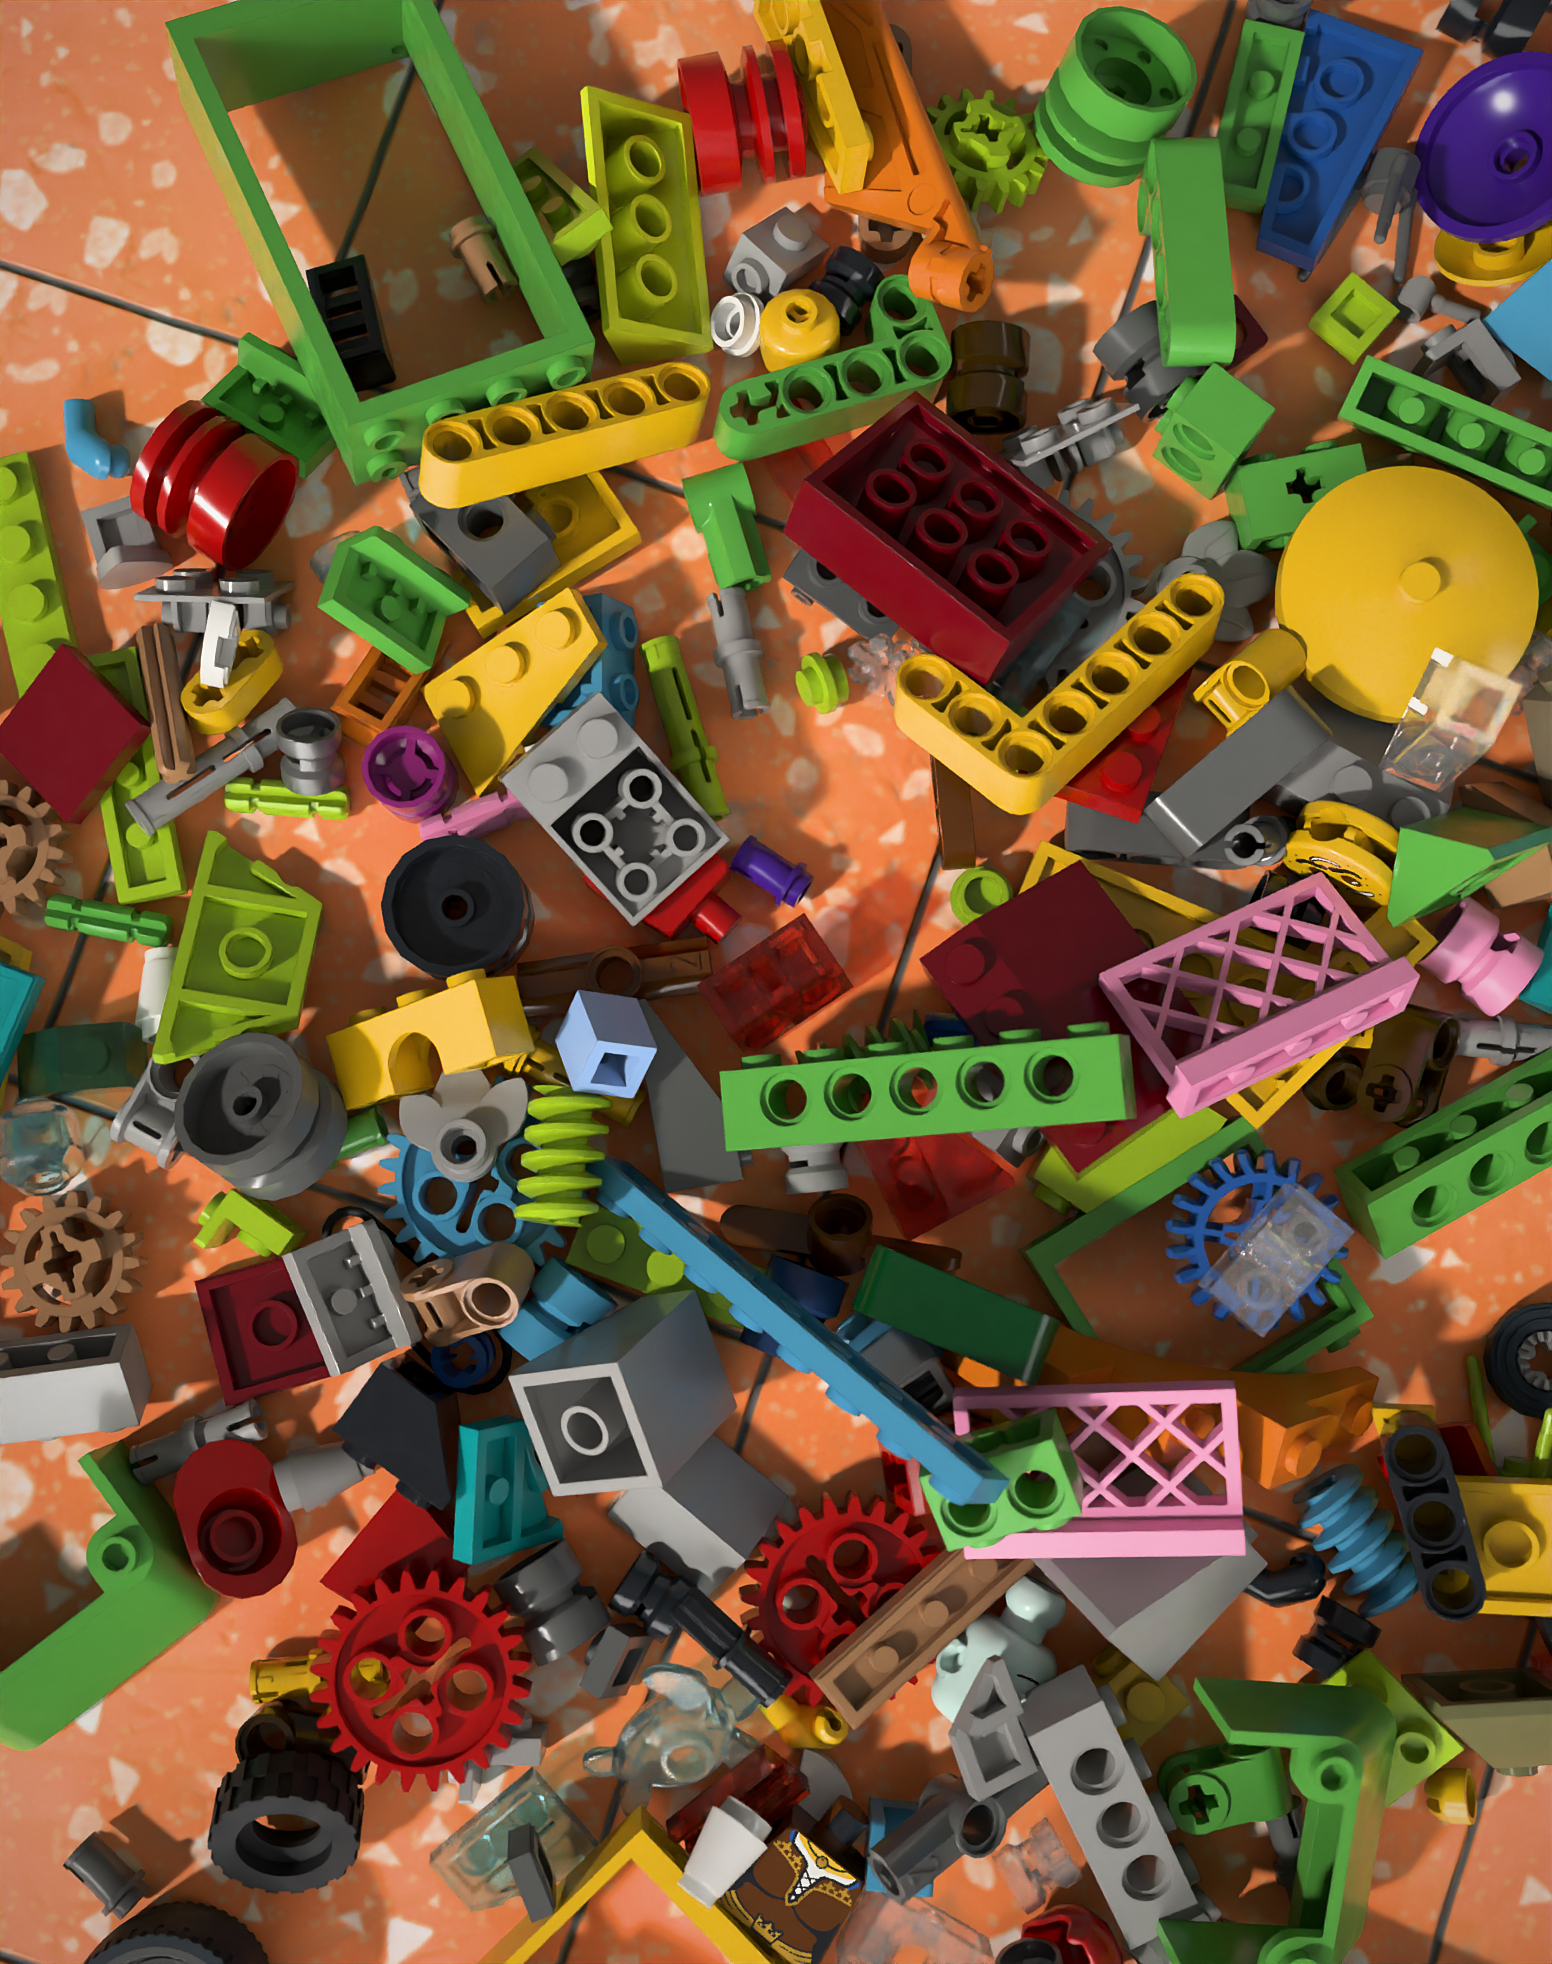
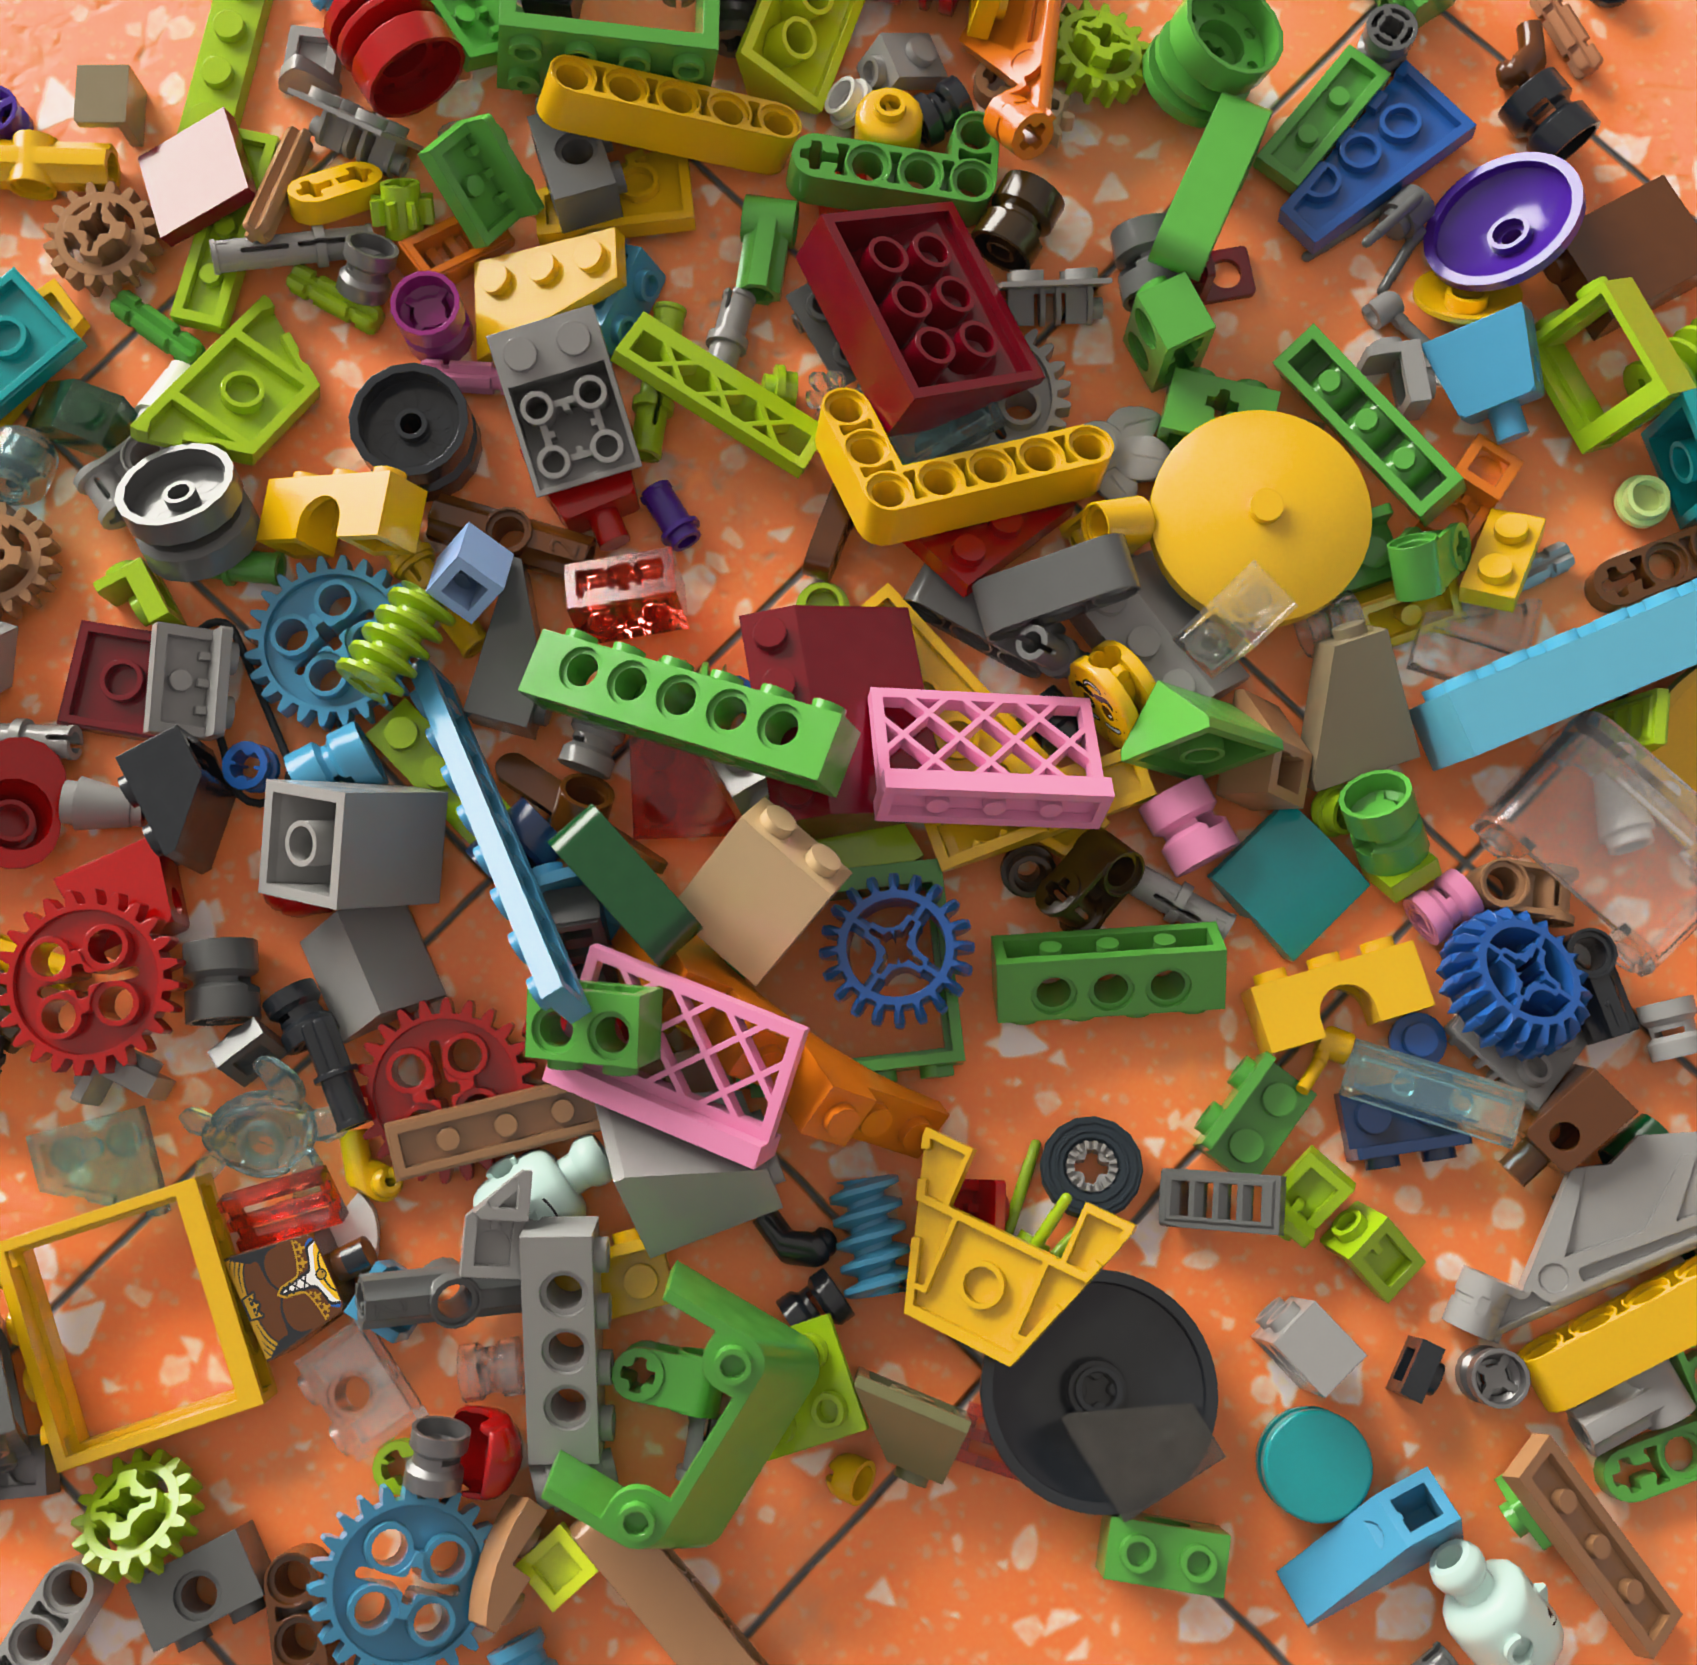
camera: 25 degrees right, 5 degrees down
white tile [200,601,241,689] -> none
light grey plate [399,1070,529,1182] -> none
medium nougat piece [399,1242,535,1347] -> none
teal wing [453,1414,563,1565] -> none
dark grey tile [507,1822,556,1923] -> none
white cone [677,1795,772,1909] -> none
clear brick [1197,1183,1355,1338] -> none
lime plate [1307,271,1400,365] -> none
black beam [1380,1411,1486,1622] -> none
none -> lime gear [369,178,435,241]
none -> lime fence [610,311,818,479]
none -> tan brick [678,796,853,986]

